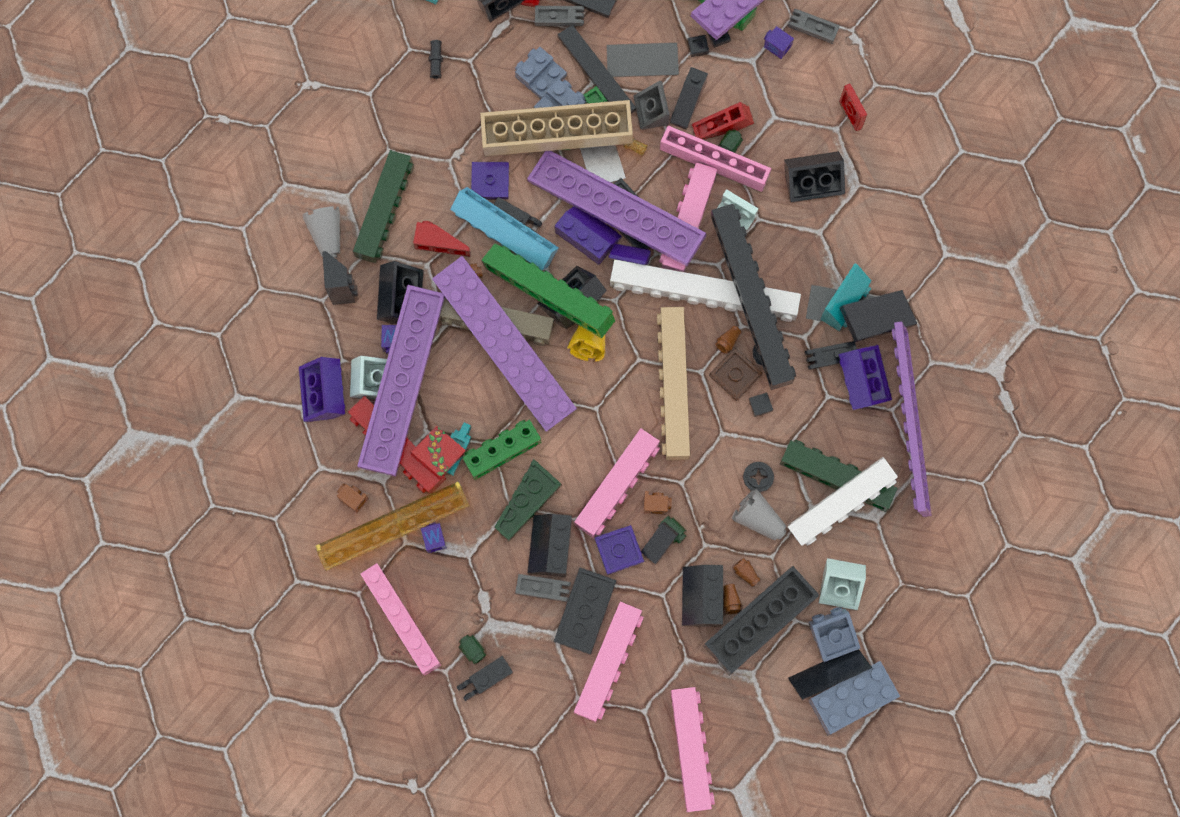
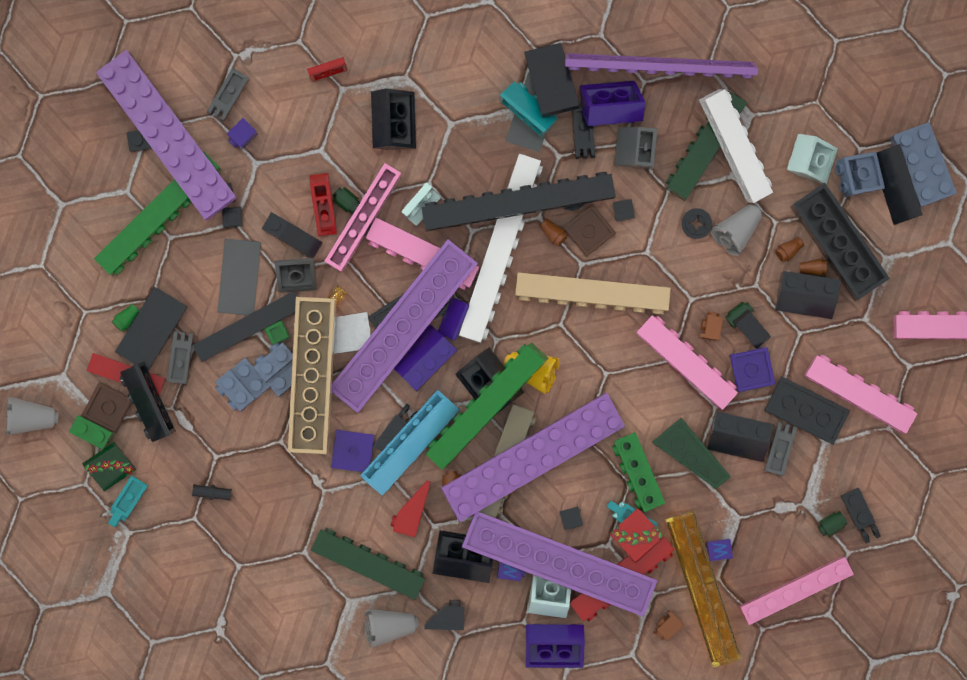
camera: 85 degrees left, 10 degrees up
none -> black tile [559,507,583,530]
none -> dark grey slope [614,127,657,170]

